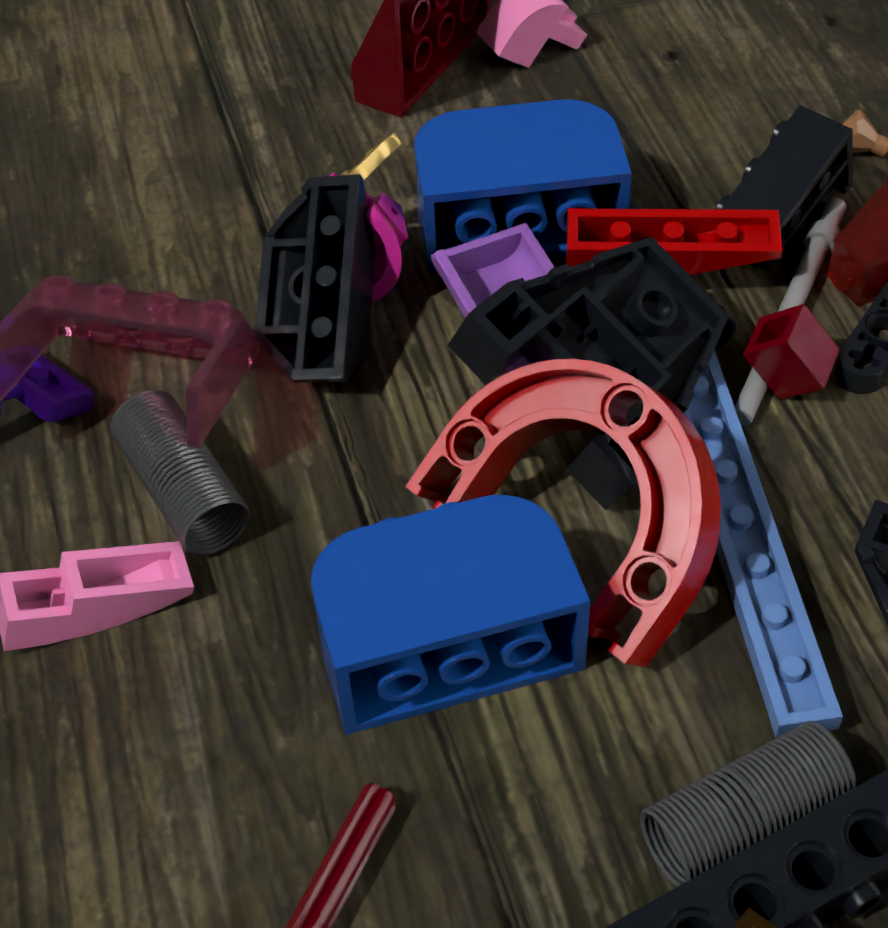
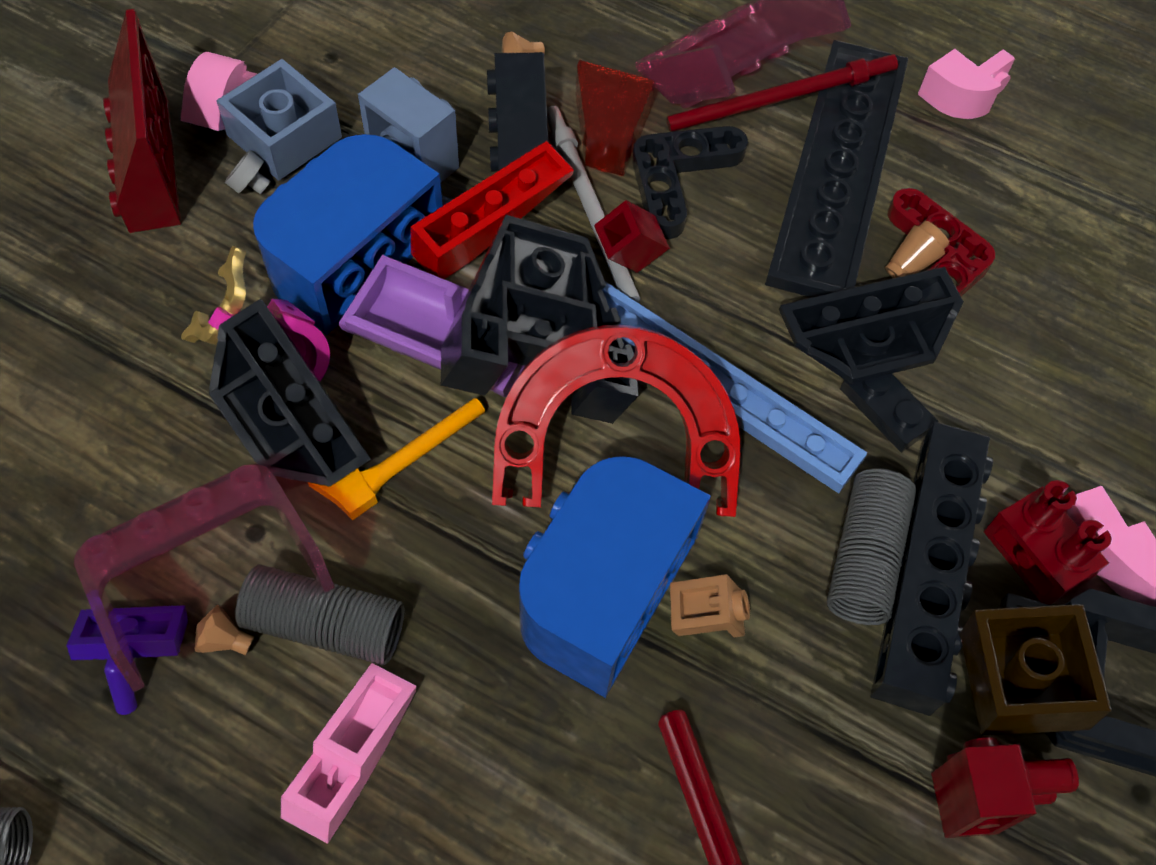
camera: 50 degrees left, 10 degrees up
none -> medium nougat rock [194,605,254,656]
none -> sand blue brick [216,59,342,181]
none -> light grey tile [224,150,270,194]
none -> light orange piece [308,398,485,521]
none -> sand blue brick [358,67,459,183]
none -> medium nougat bracket [670,574,750,637]

